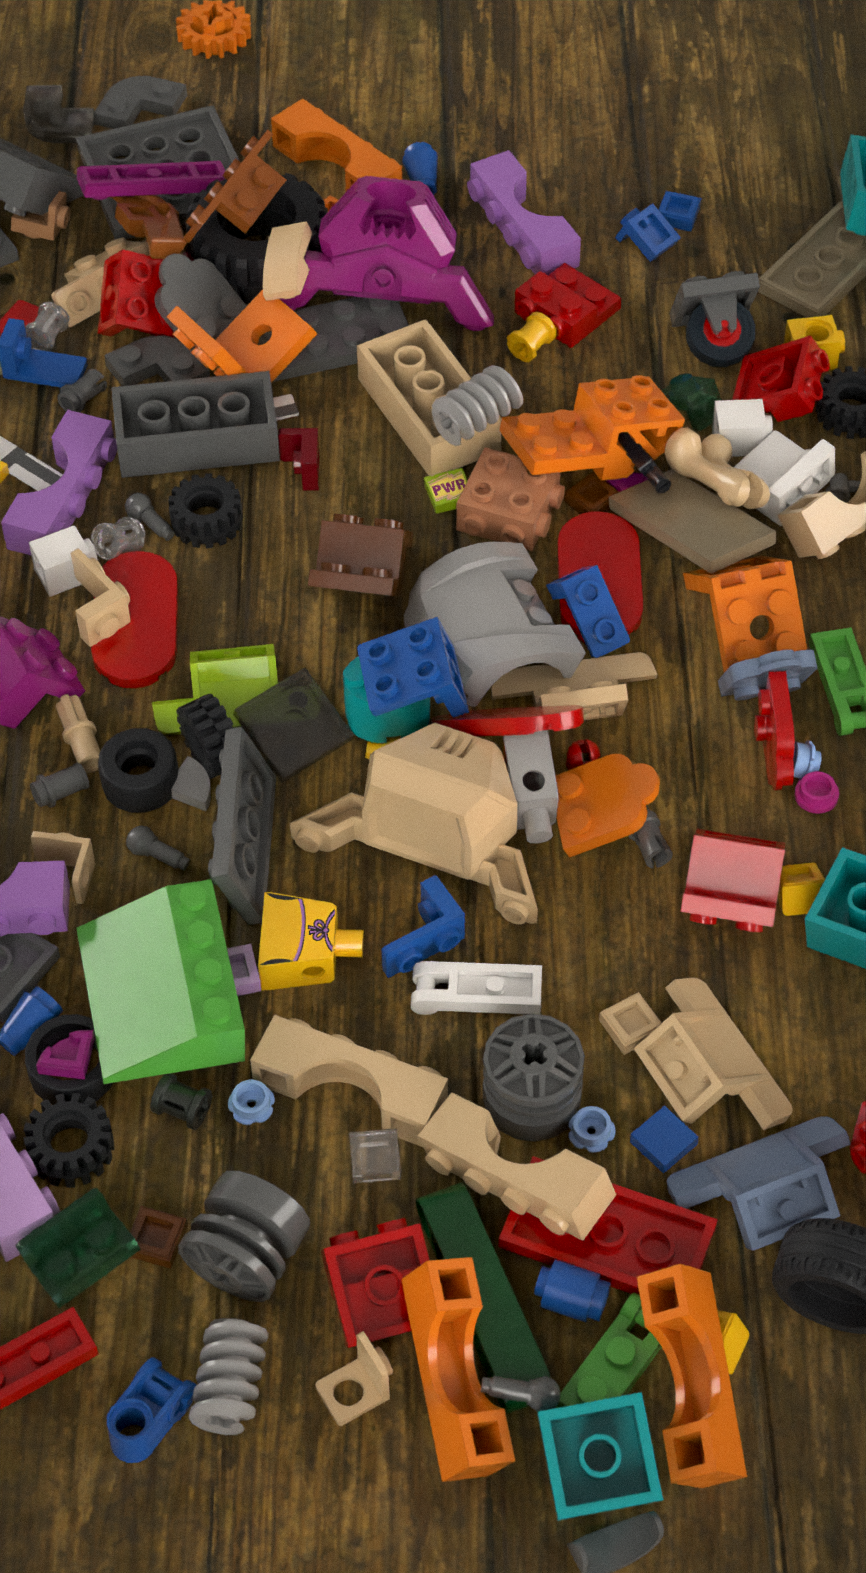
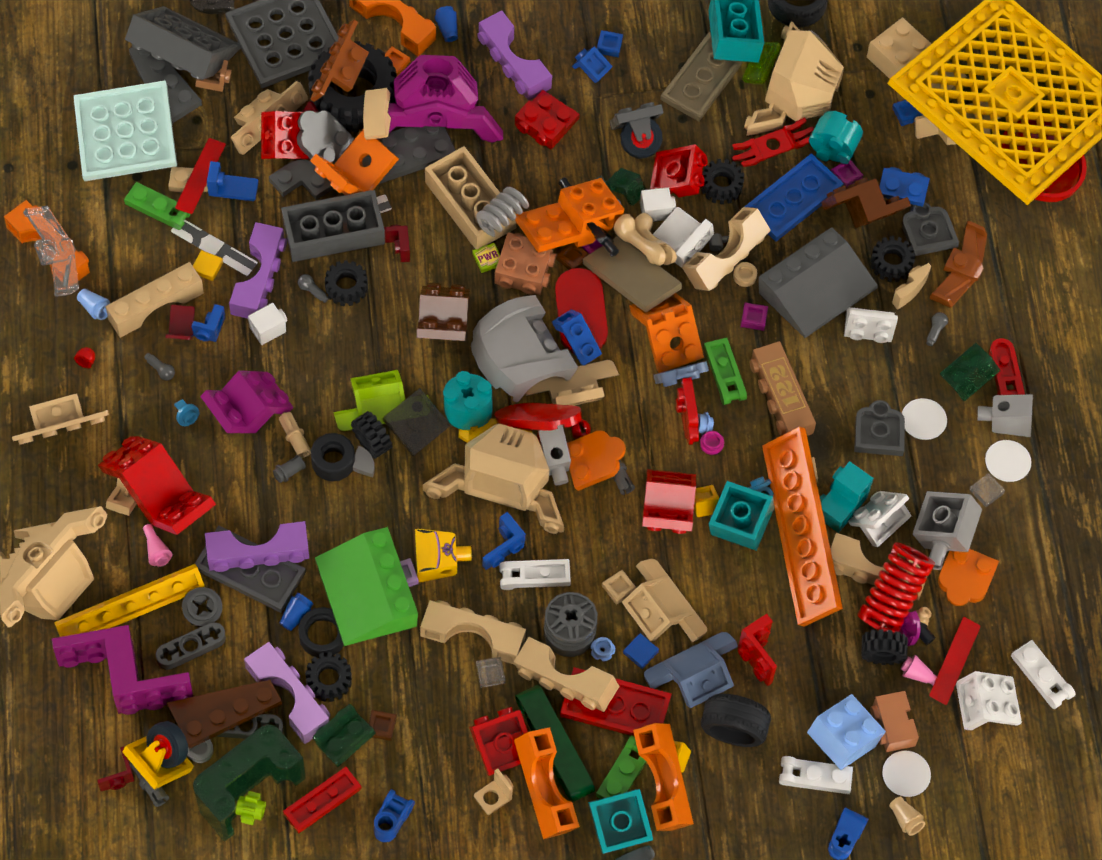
camera: 10 degrees left, 10 degrees up
clear bush [25,302,70,351] -> none
tan bracket [31,831,96,904] -> none
magenta tile [36,1030,95,1080] -> none
dark grey pin [57,369,107,413] -> none
tan bracket [71,548,131,647] -> none
magenta plate [76,161,226,200] -> none
clear bush [91,516,145,560] -> none
red tile [91,551,178,688] -> none
dark orange plate [111,195,187,259] -> none
dark grey piece [126,825,190,871] -> none
pearl dark grey bush [150,1073,212,1130] -> none
dark grey wheel [178,1171,310,1302] -> none
light grey piece [189,1318,269,1435] -> none
dark grey plate [208,727,276,925] -> none
light blue plate [228,1079,275,1125] -> none
blue bracket [357,617,469,718] -> none
dark grey piece [481,1376,561,1412] -> none
yellow bush [507,312,557,362] -> none
blue brick [534,1259,611,1322] -> none
yellow brick [784,315,845,371] -> none

